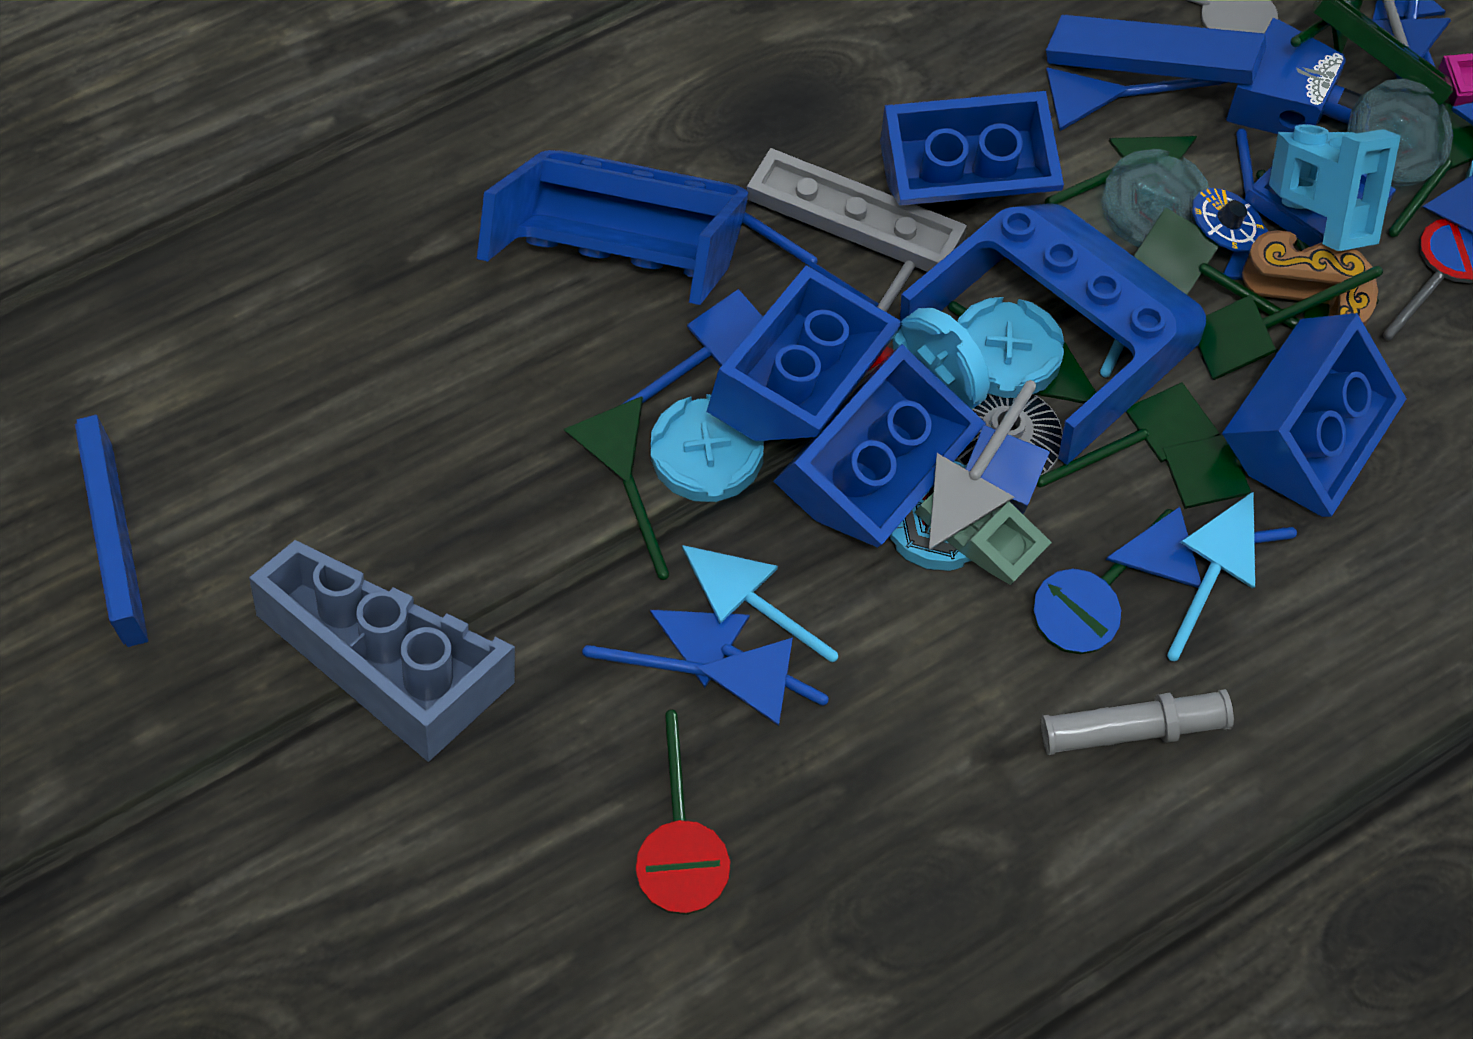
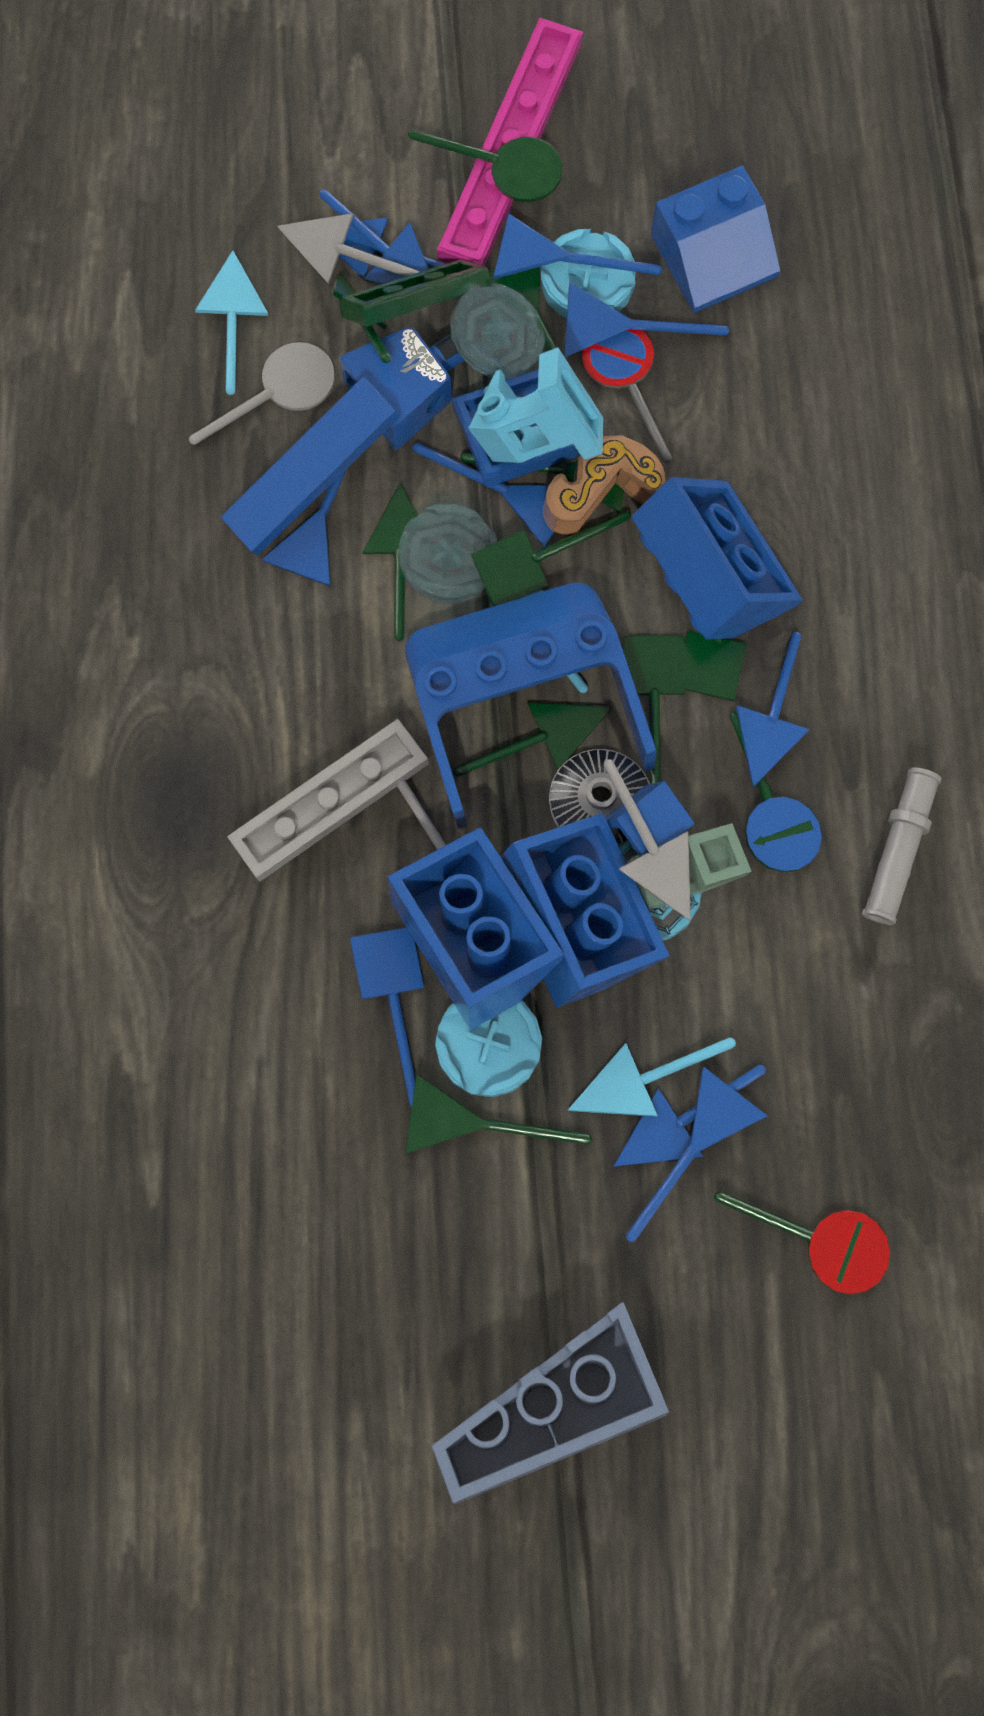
camera: 60 degrees left, 15 degrees up
blue tile [75,414,149,647] -> none
blue windscreen [477,150,748,305] -> none
blue piece [742,212,879,307] -> none
blue slope [880,91,1064,206] -> none
medium azure tile [892,308,990,409] -> none
medium azure tile [958,297,1064,398] -> none
medium azure piece [1167,492,1255,661] -> none
piece [1192,188,1265,252] -> none
dark green piece [1198,266,1383,380] -> none

